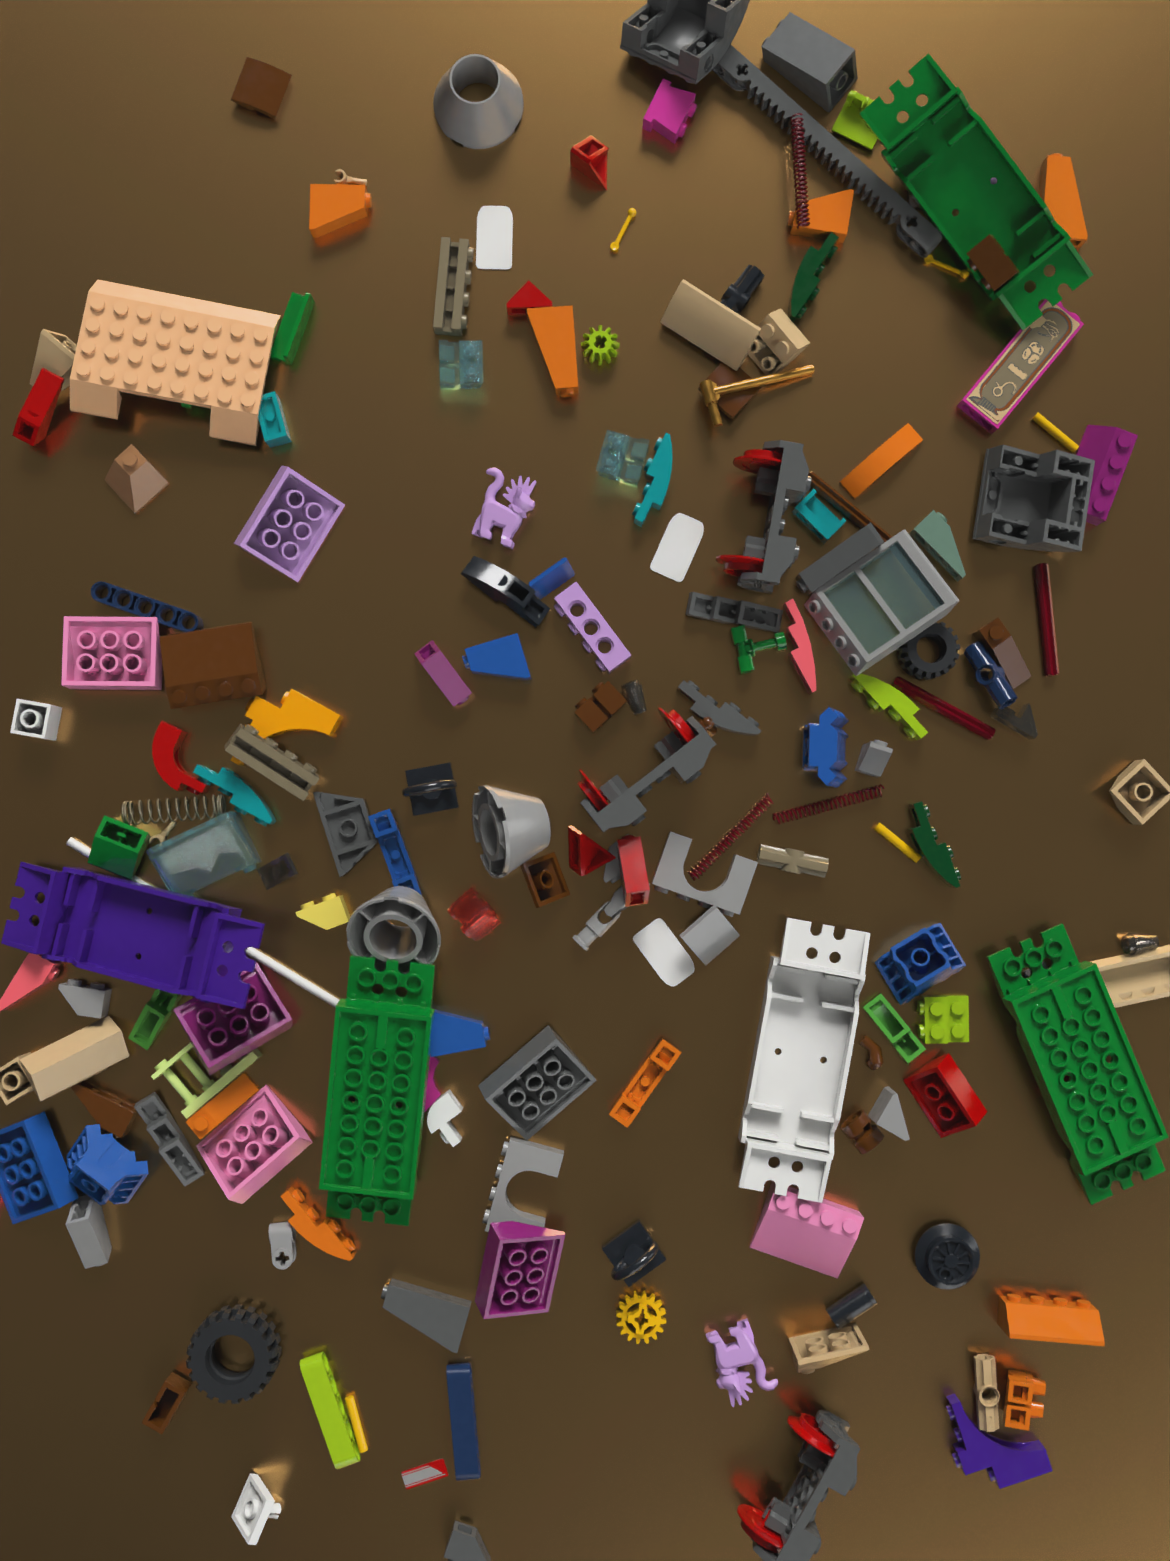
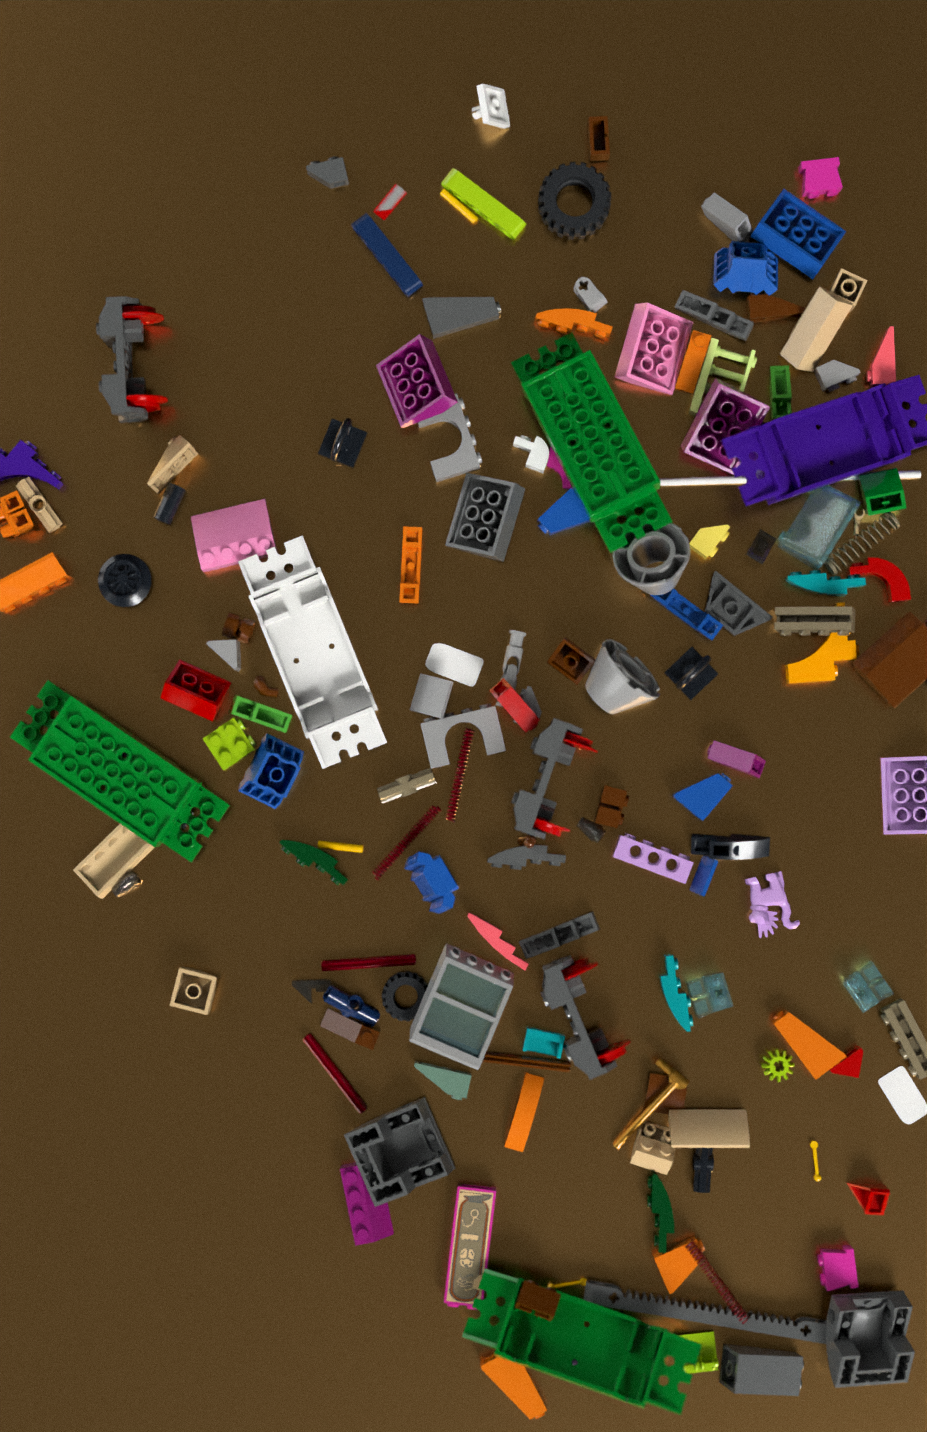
camera: 150 degrees right, 0 degrees up
clear red brick [447,887,501,941] -> none
red slope [568,825,617,876] -> none
yellow gear [616,1290,666,1344] -> none
white sticker [650,513,704,582] -> none
lavender animal [706,1318,778,1407] -> none
green bar [730,625,787,674] -> none
dark grey slope [796,523,884,596] -> none
lime slope [849,674,928,740] -> none
light grey slope [855,740,893,778] -> none
yellow piece [1032,412,1079,453] -> none

